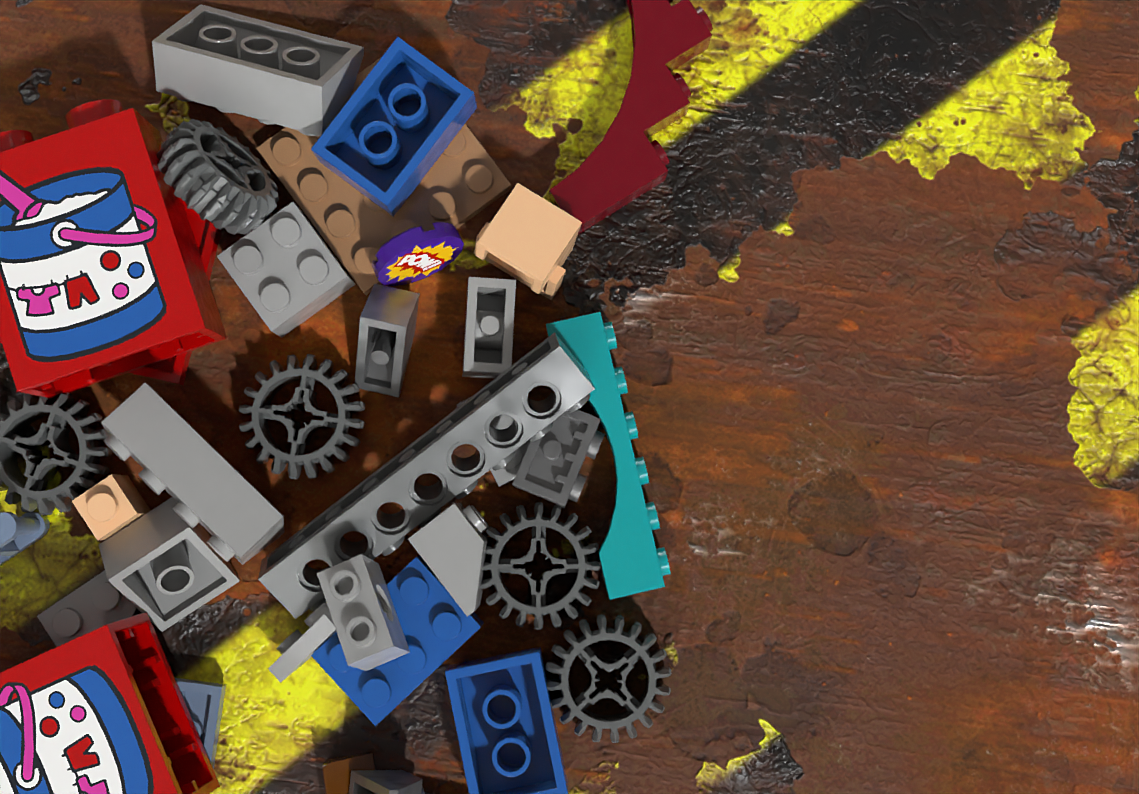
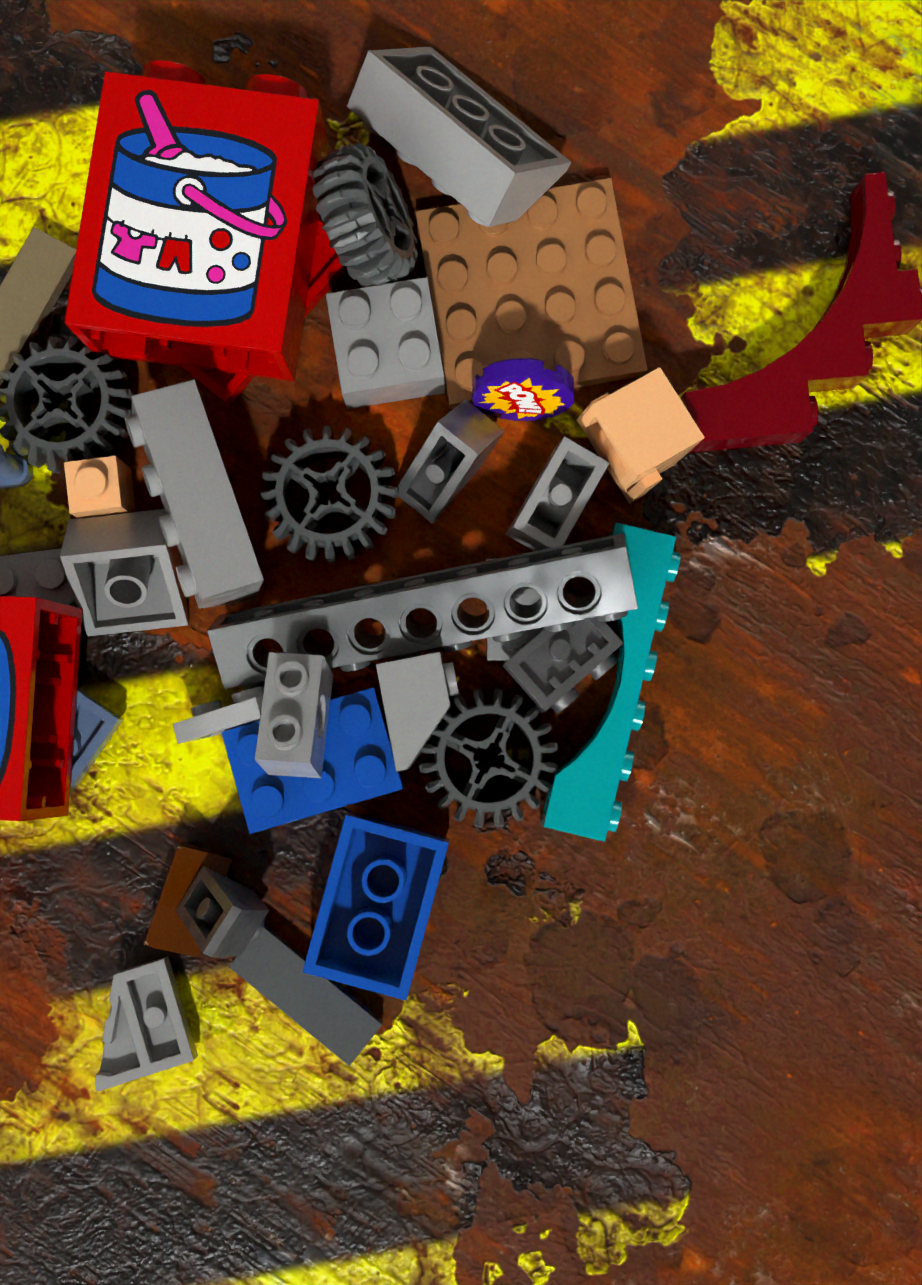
camera: 25 degrees right, 0 degrees up
blue brick [311,37,477,217] -> none
dark grey gear [546,614,672,743] -> none

